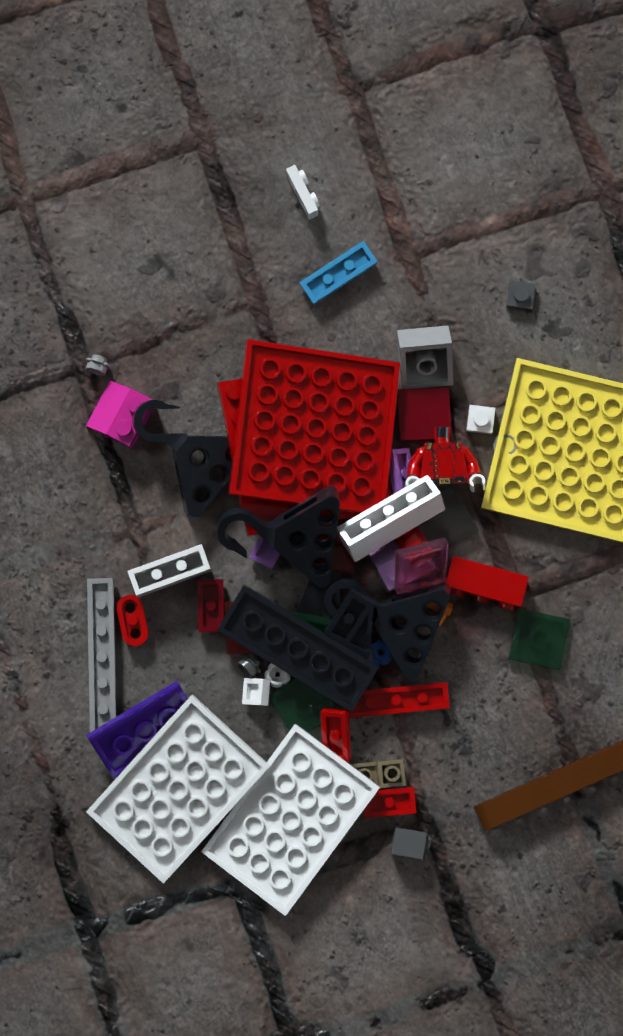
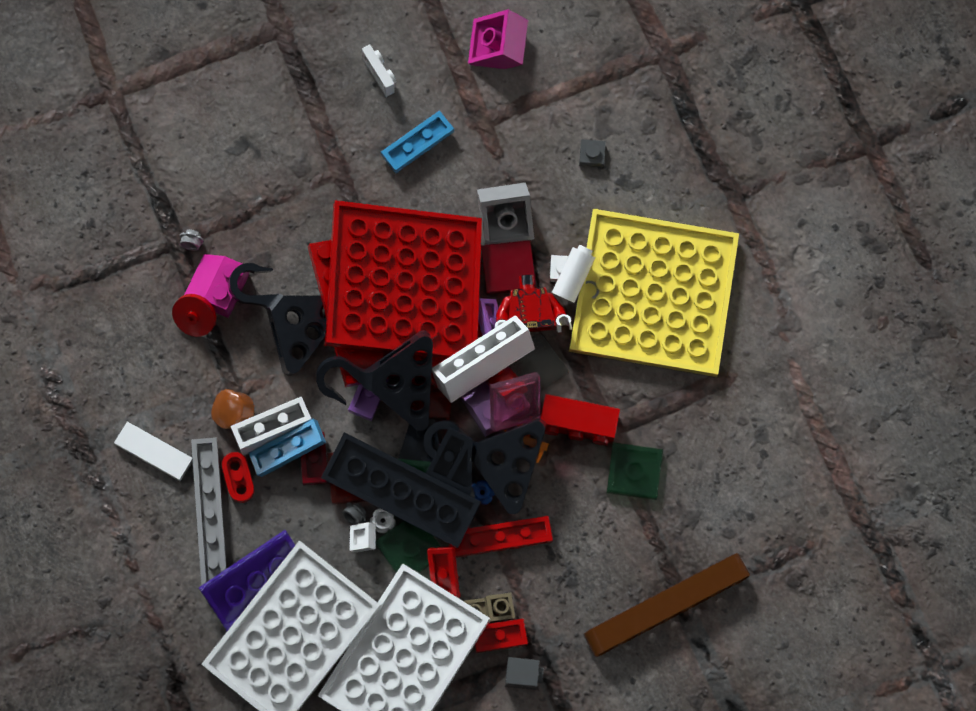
camera: 10 degrees left, 10 degrees down
none -> white tile [114,422,193,481]
none -> red piece [172,294,217,337]
none -> dark orange hair [211,389,255,429]
none -> dark azure plate [249,419,326,477]
none -> dark pink slope [468,9,528,69]
none -> white brick [552,245,595,303]

